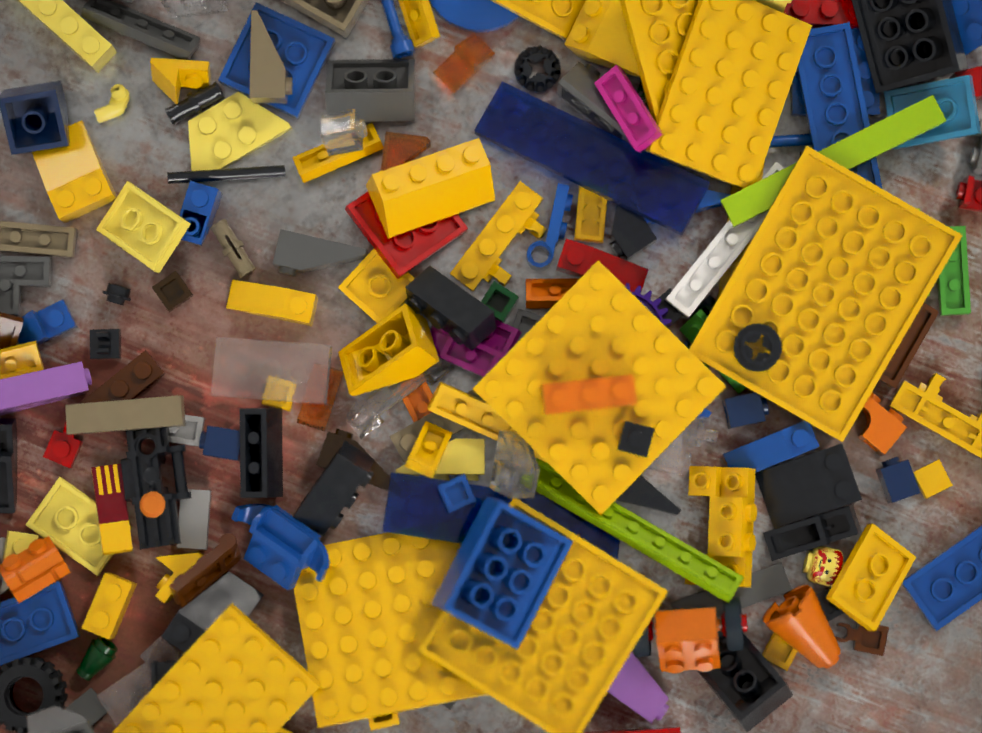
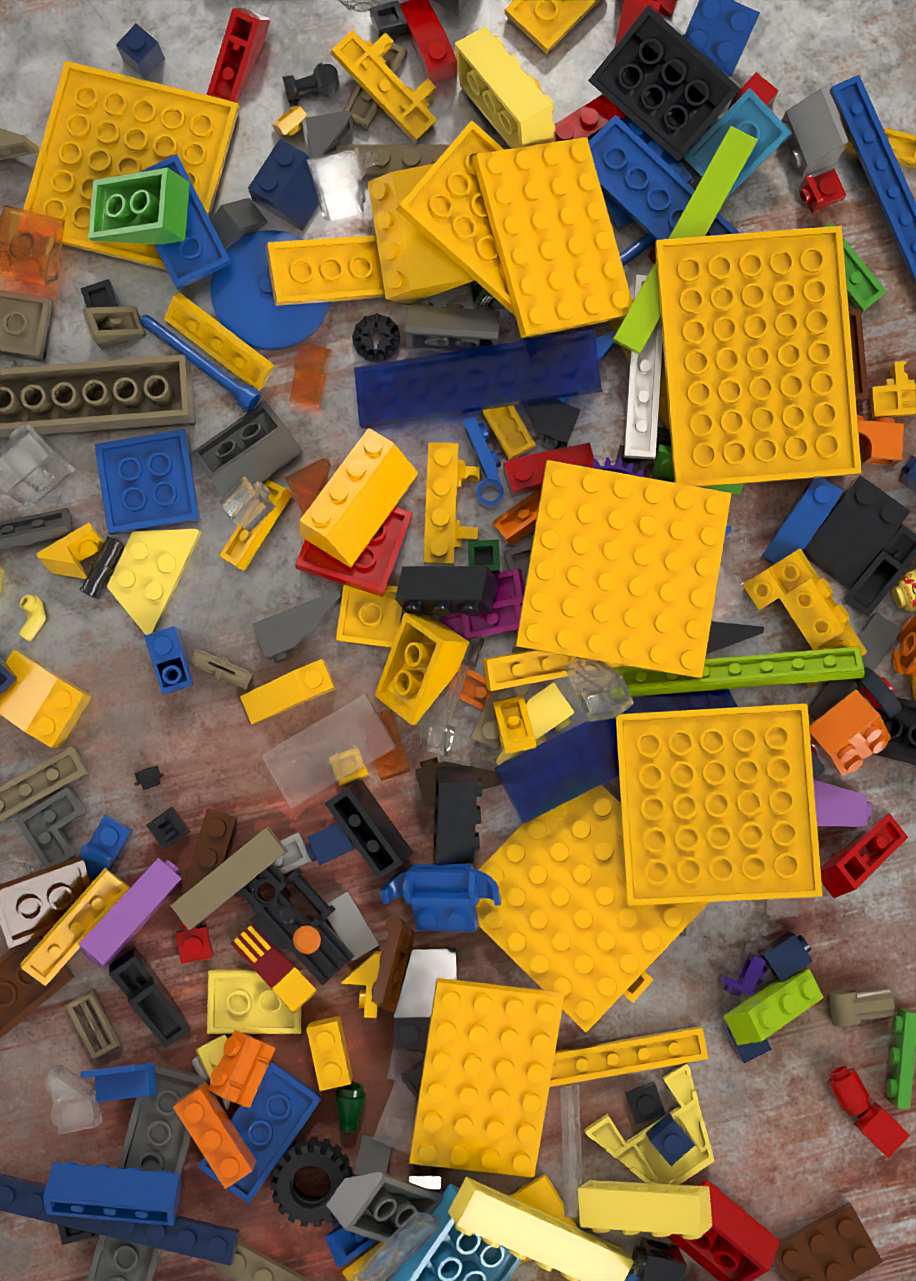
camera: 35 degrees left, 0 degrees up
light yellow tile [96,181,191,273] -> none
dark brown plate [152,271,194,312] -> none
black bar [167,165,285,184] -> none
dark tan slope [250,10,293,103] -> none
blue slope [431,497,573,649] -> none
blue tile [436,474,476,513] -> none
orange brick [540,374,637,415] -> none
dark pink plate [594,65,663,153] -> none
black plate [617,420,655,458] -> none
dark blue brick [722,393,769,430] -> none
black gear [733,324,782,372] -> none

